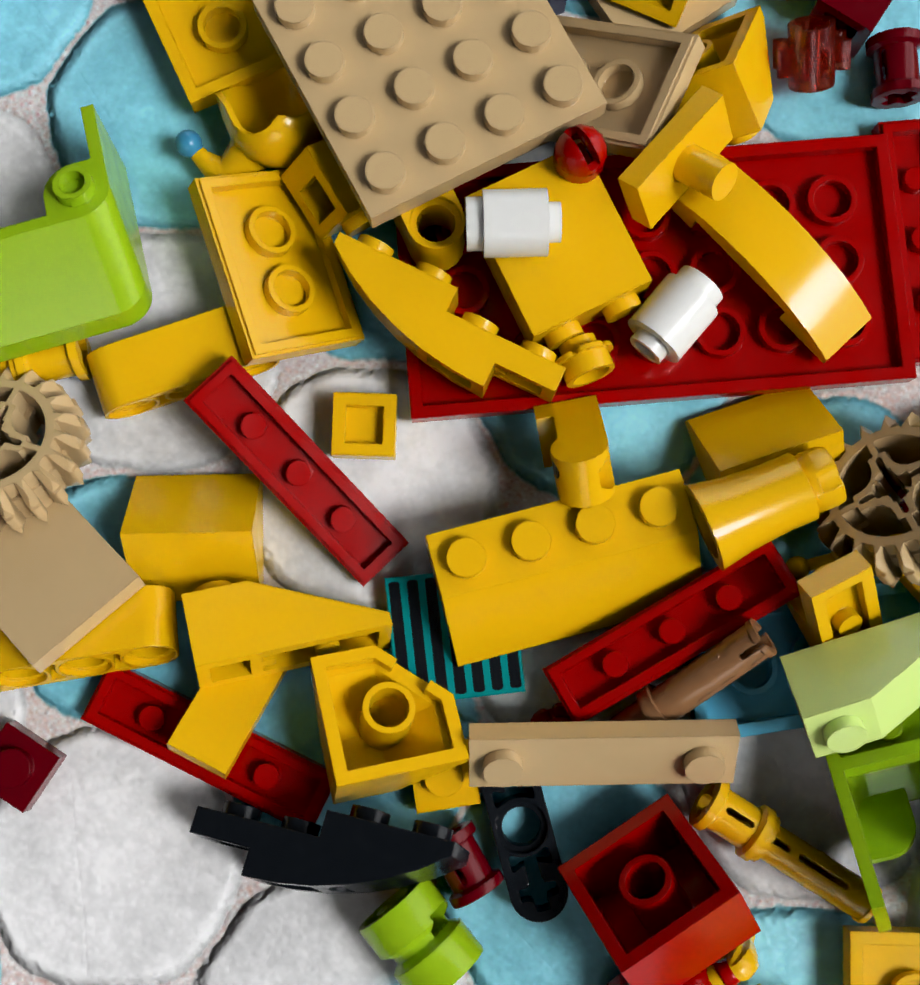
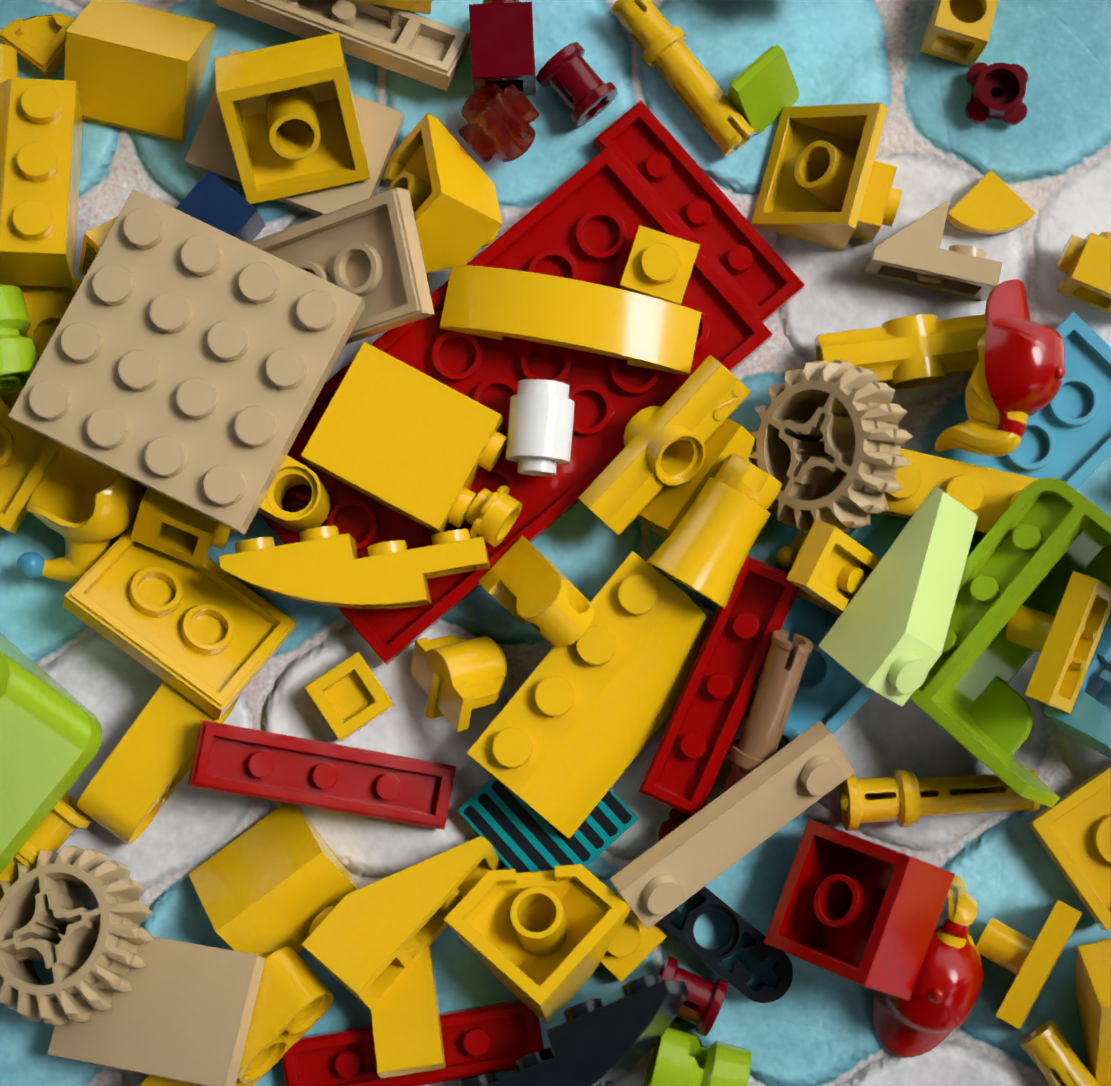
camera: 35 degrees left, 0 degrees up
white brick [465,188,562,258] -> none
red hinge [553,124,607,184] -> none
yellow tile [617,85,738,229] -> none
none -> yellow piece [410,635,507,732]
none -> yellow piece [579,355,751,535]
none -> yellow plate [619,225,700,305]

